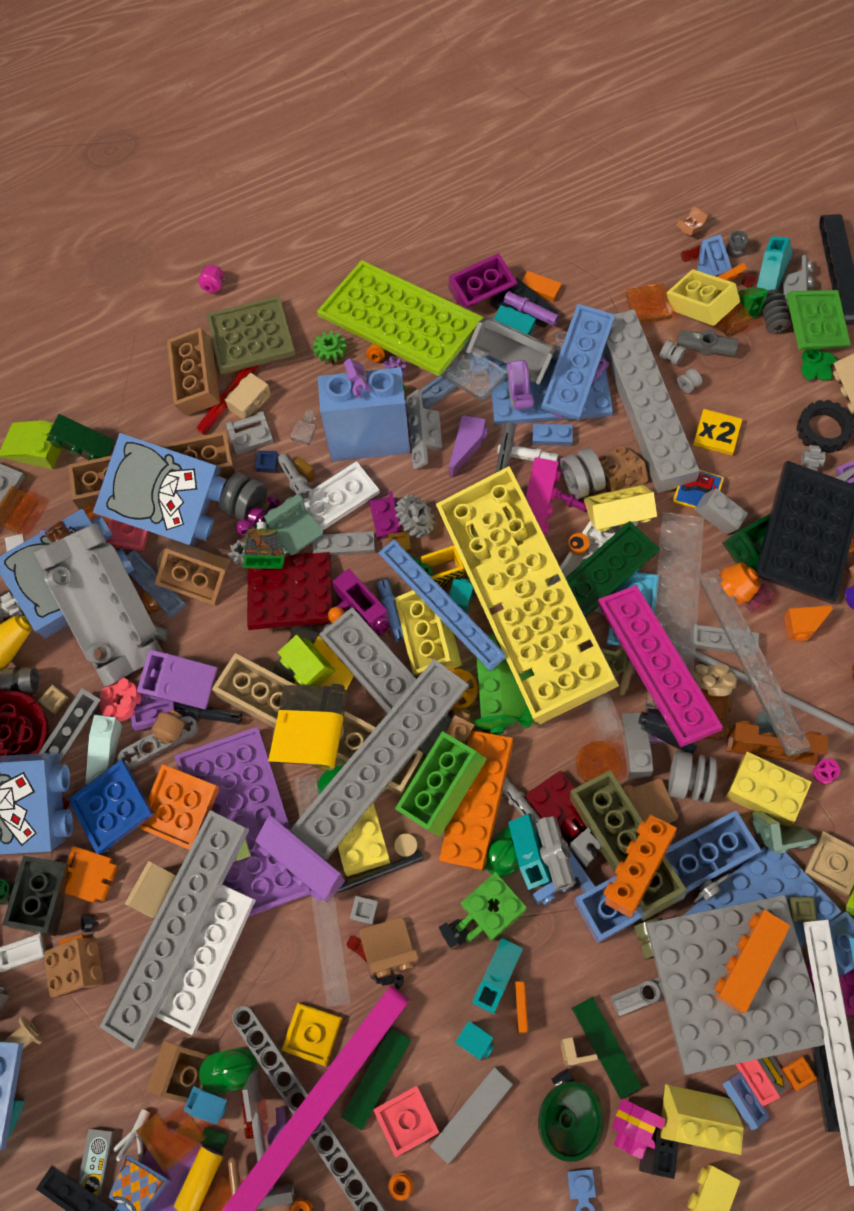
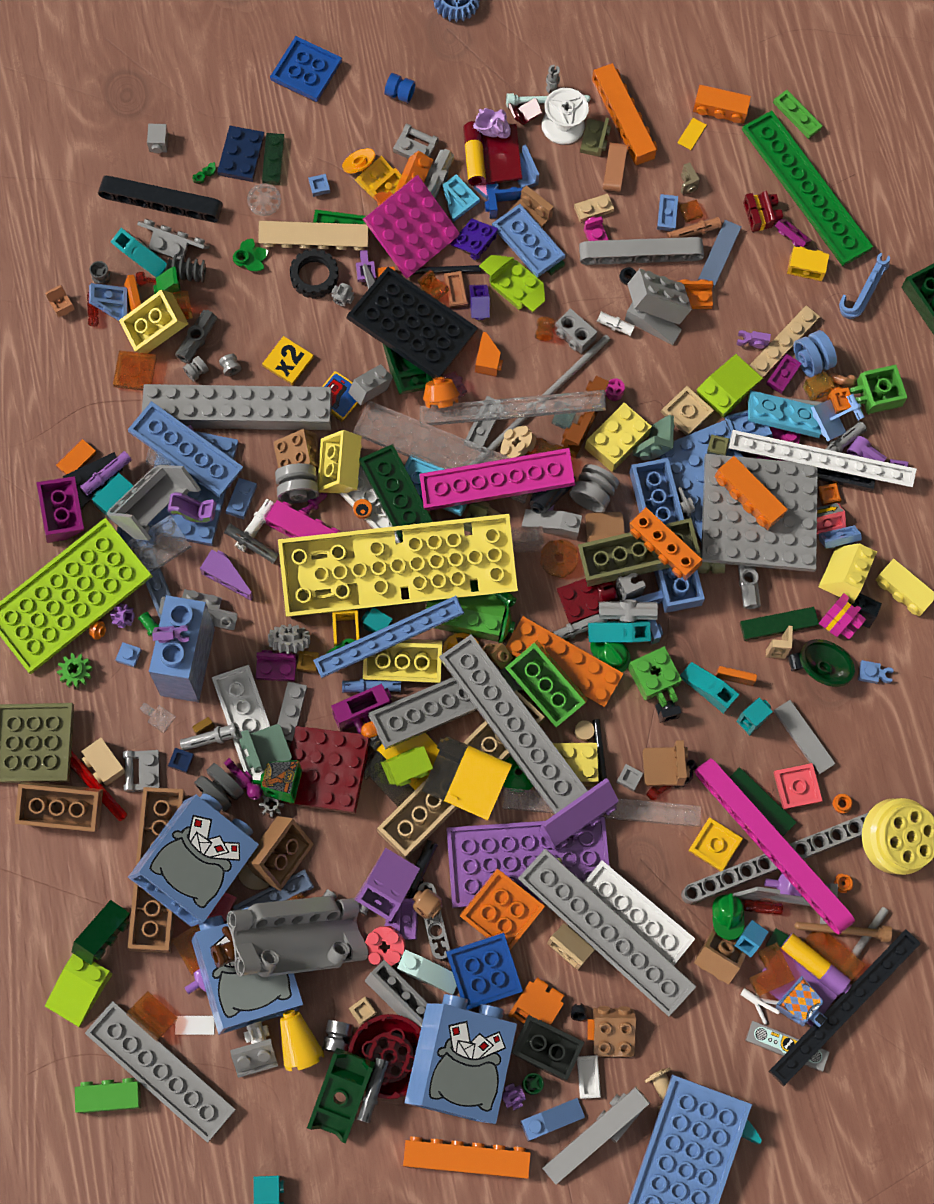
camera: 85 degrees left, 5 degrees up
bright green plate [786,290,851,350] -> none

